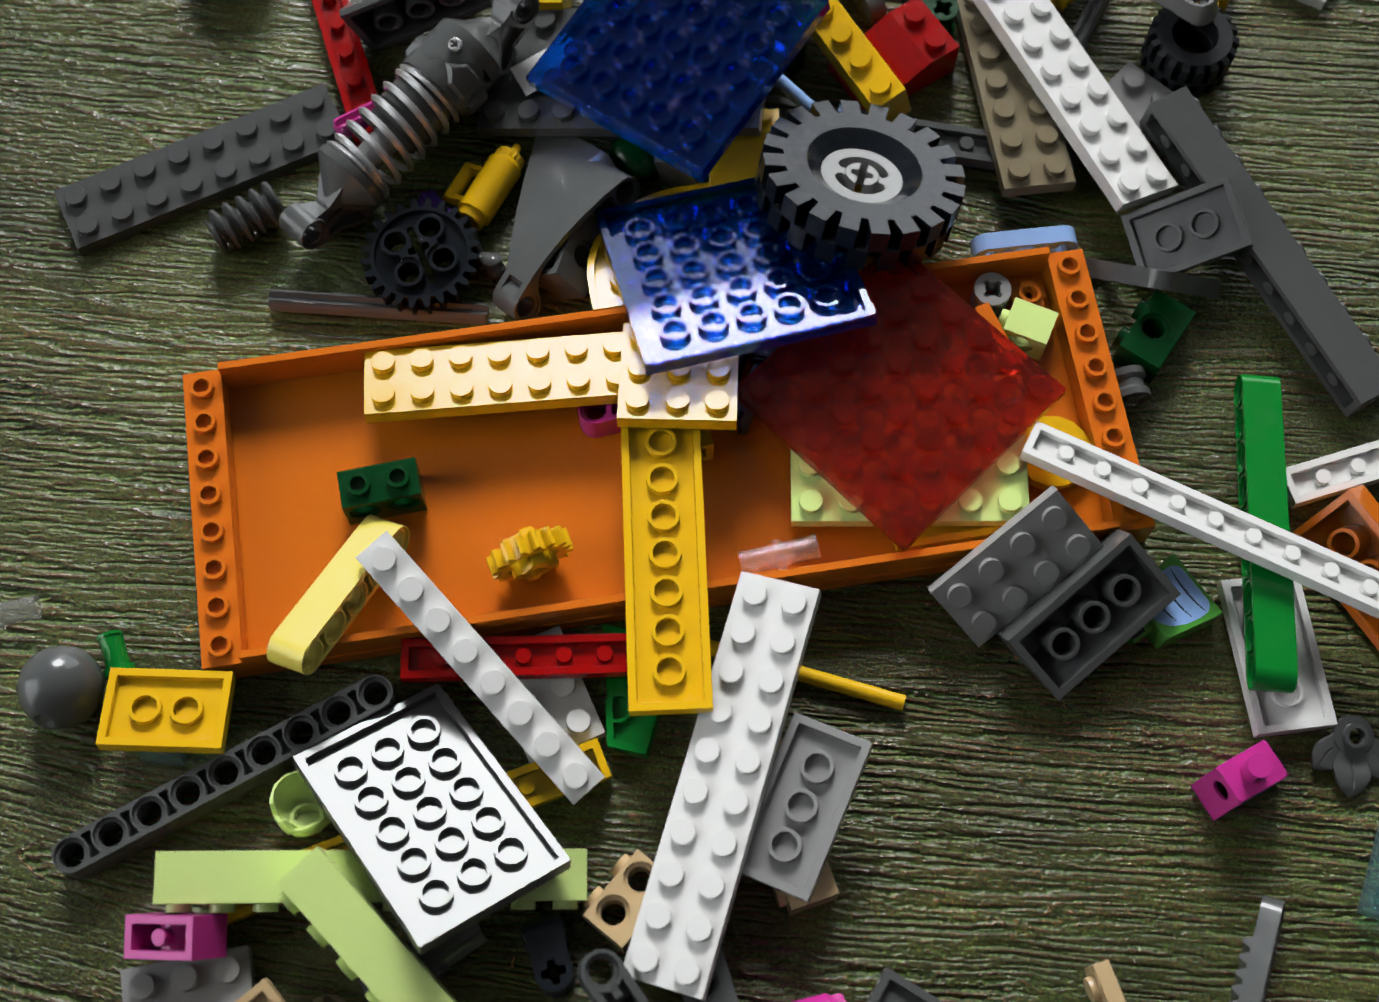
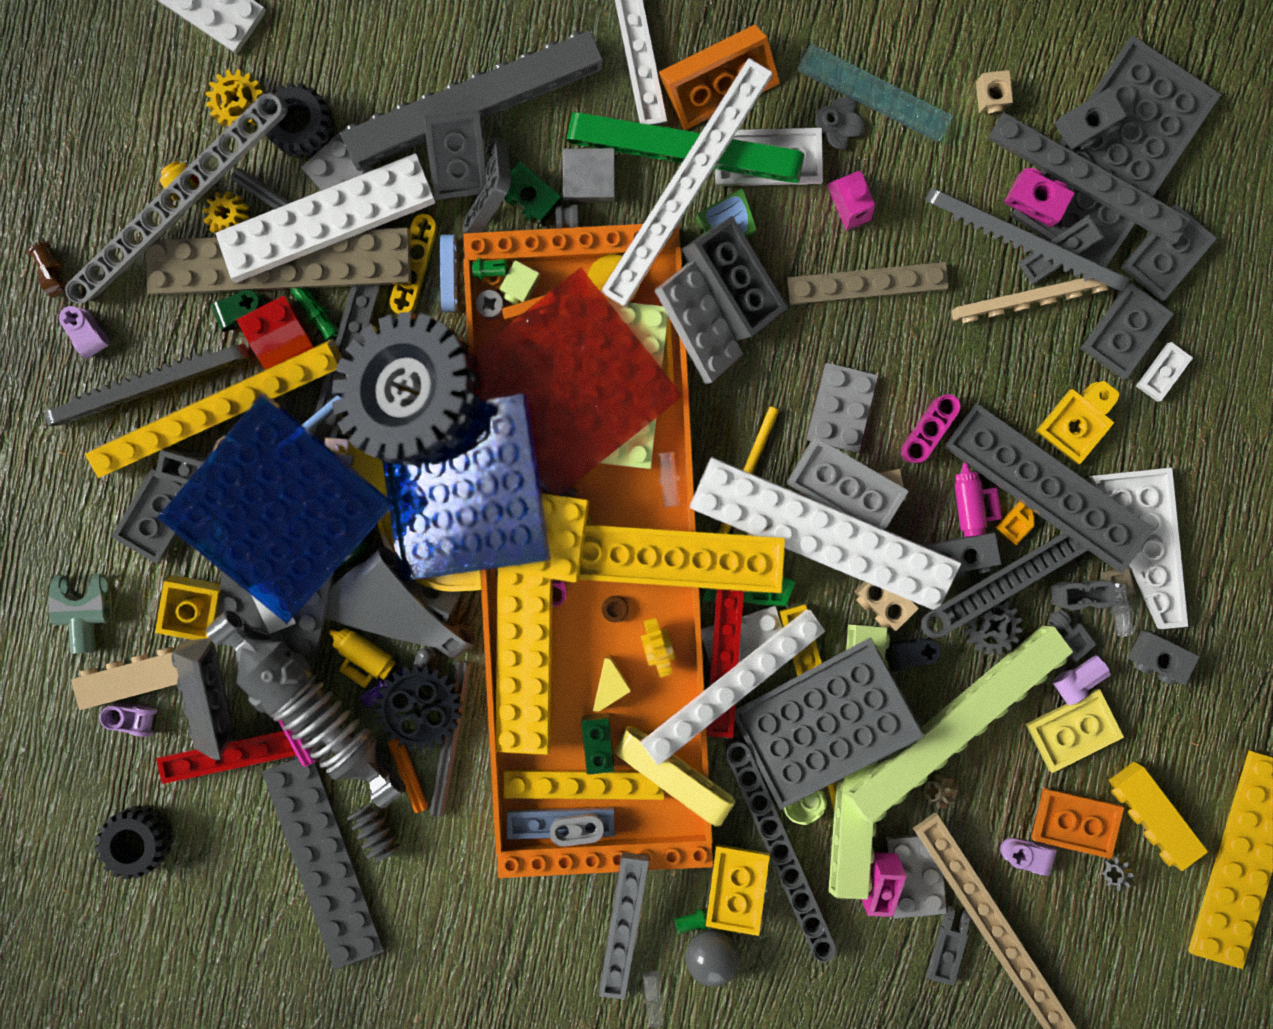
camera: 85 degrees left, 20 degrees up
none -> green pin [289,288,339,342]
none -> orange axle [388,737,429,813]
none -> yellow beam [390,214,437,315]
none -> green pin [472,258,507,280]
none -> yellow plate [504,769,664,800]
none -> sand blue plate [507,807,615,839]
none -> light grey plate [550,813,604,846]
none -> flat silver piece [563,149,614,202]
none -> light yellow slope [593,655,631,712]
none -> dark grey plate [599,852,649,999]
none -> reddish brown tile [602,595,628,623]
none -> dark tan plate [786,262,949,306]
none -> light grey plate [806,363,878,453]
none -> dark pink beam [901,394,960,463]

